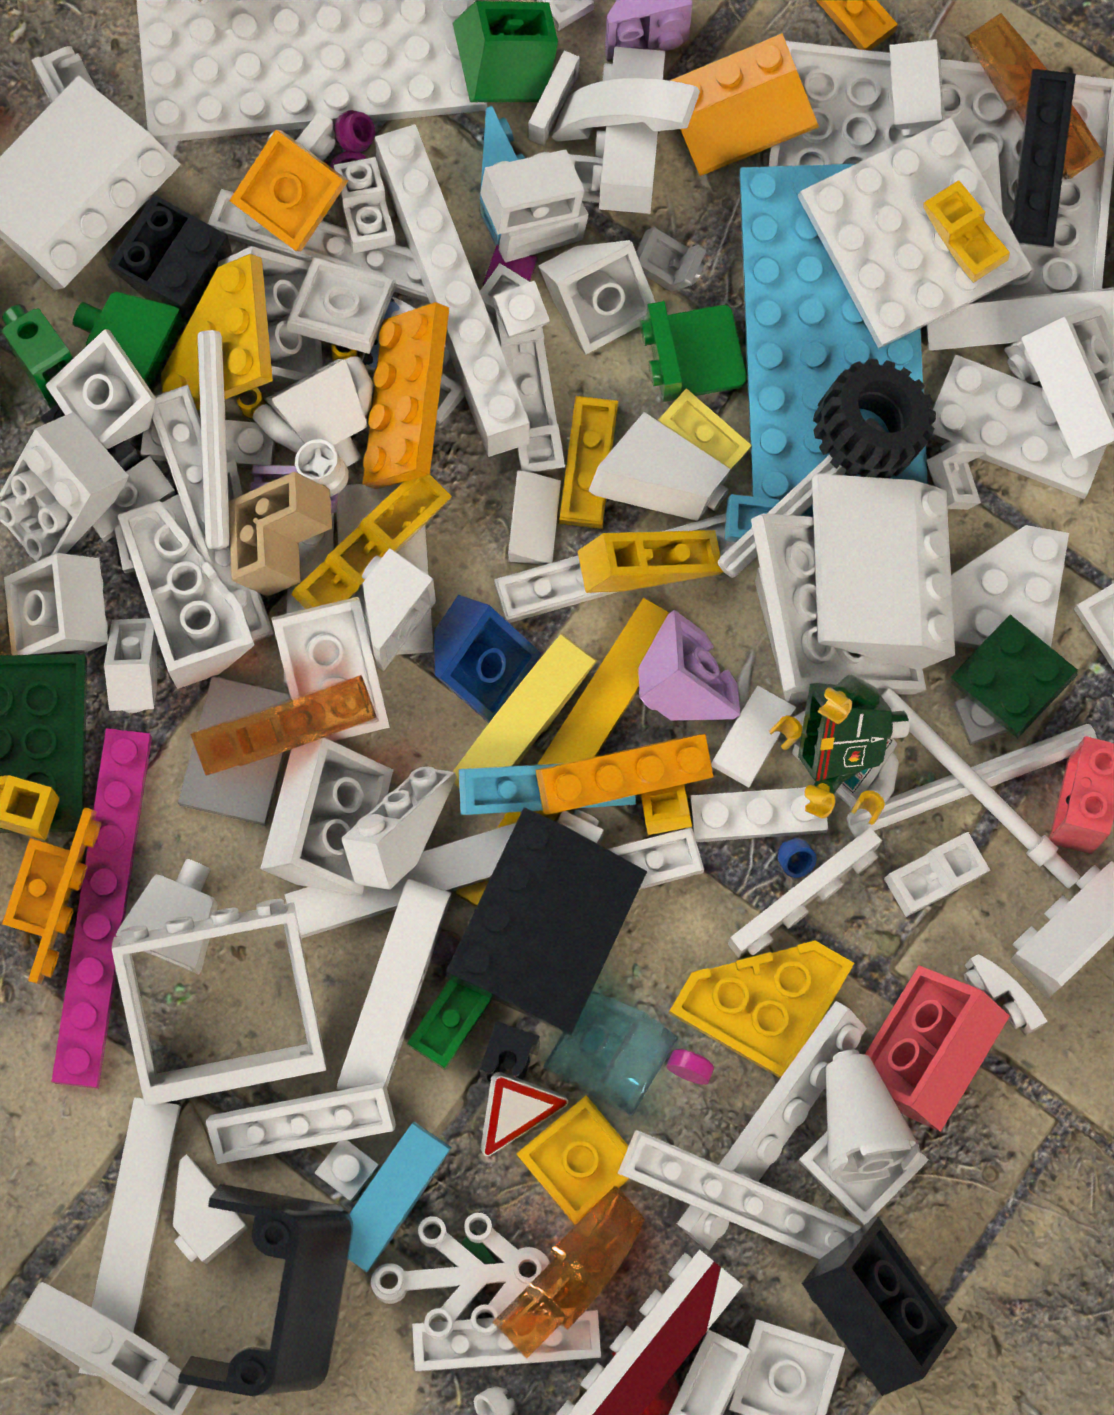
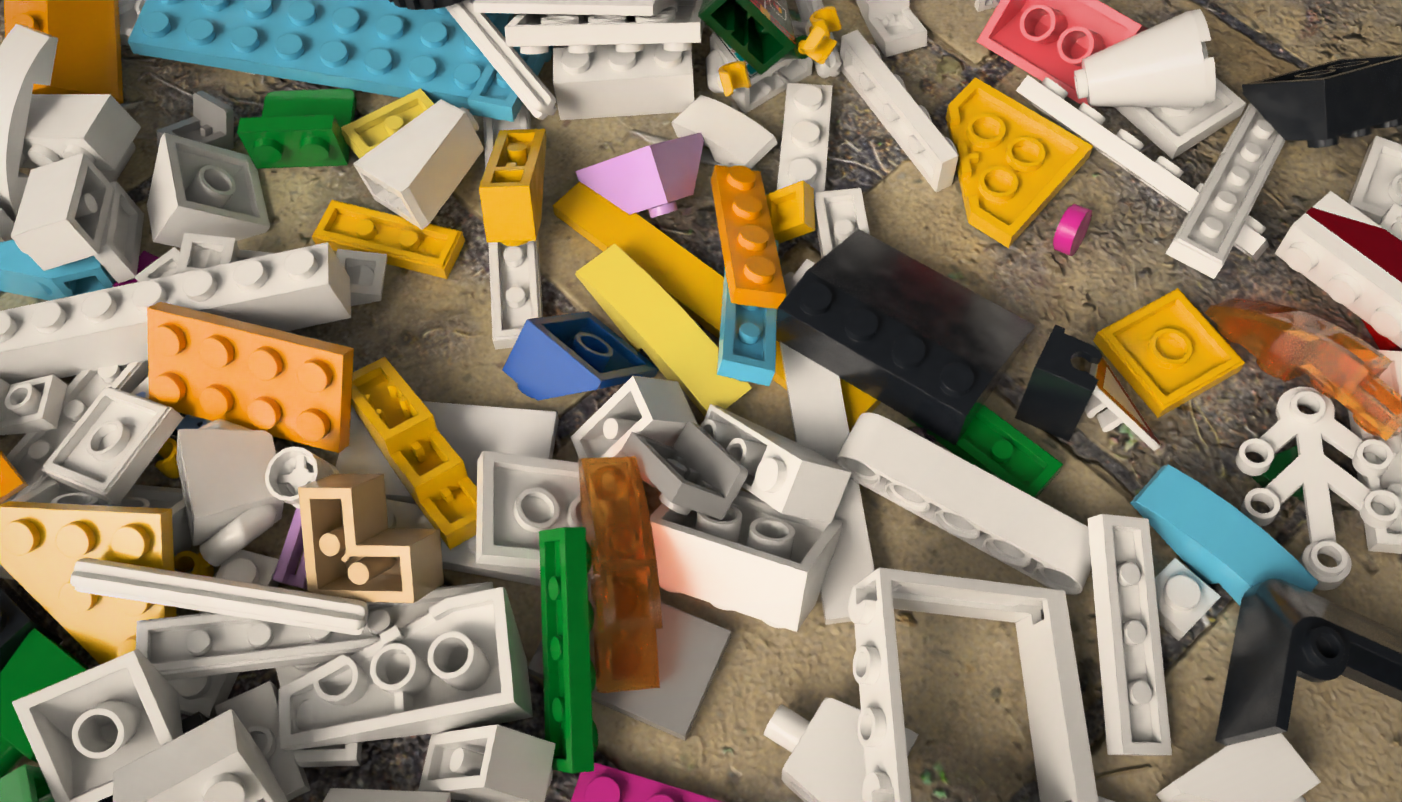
camera: 75 degrees left, 15 degrees down
white slope [362,548,436,671] -> none
white plate [493,280,550,339] -> none
white slope [508,470,561,565] -> none
clear light blue slope [543,990,678,1116] -> none
blue hinge [777,838,817,878] -> none
none -> green plate [539,527,598,774]
none -> white slope [571,376,698,469]
none -> light grey bracket [621,422,748,520]

